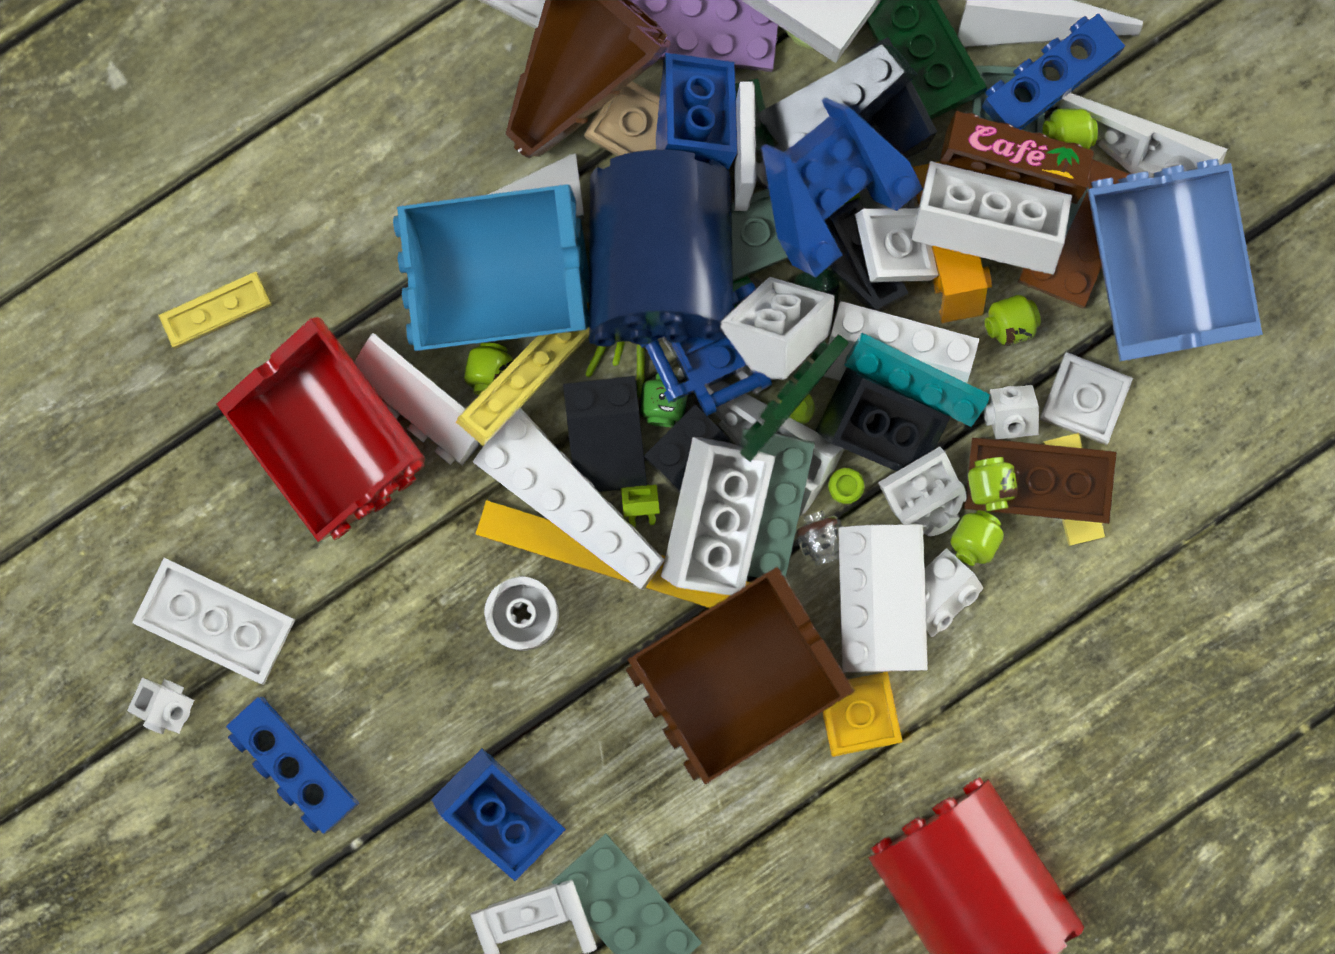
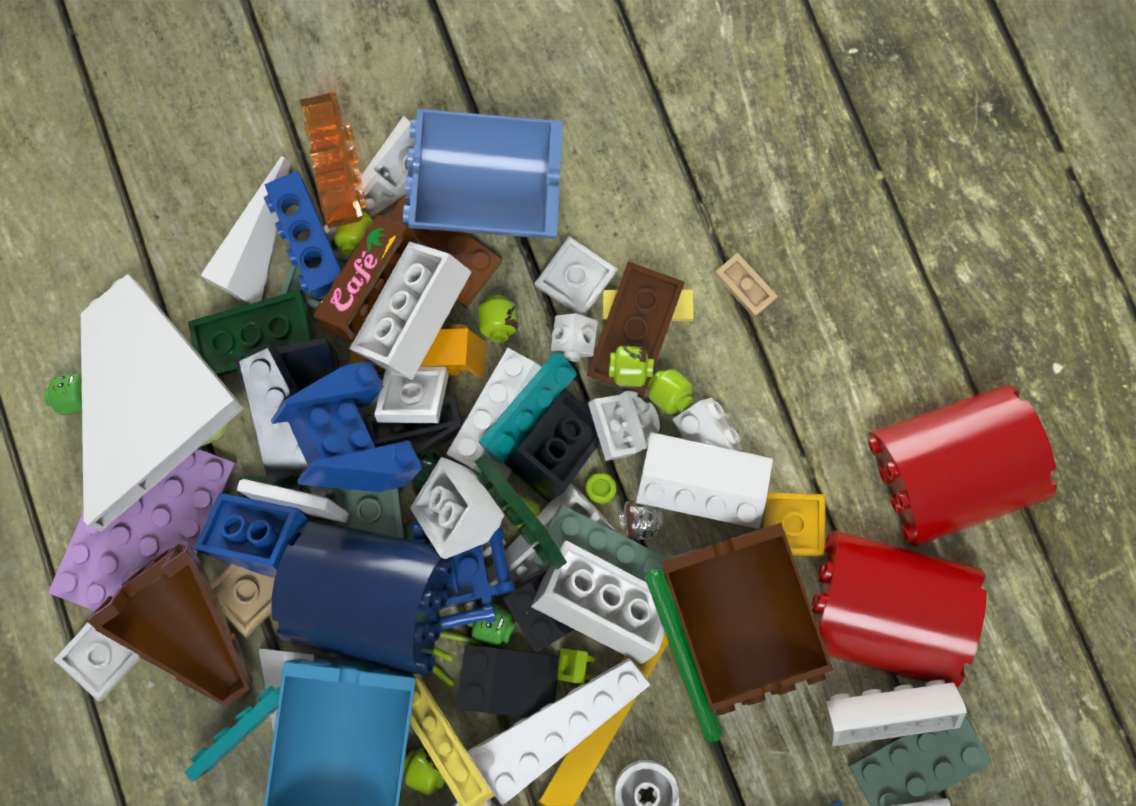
camera: 75 degrees left, 5 degrees down
none -> teal plate [184,685,281,782]
none -> clear orange wedge [300,92,367,229]
none -> green axle [644,568,722,743]
none -> tan plate [714,253,778,318]
none -> red cylinder [811,530,987,687]
none -> white slope [825,680,967,746]

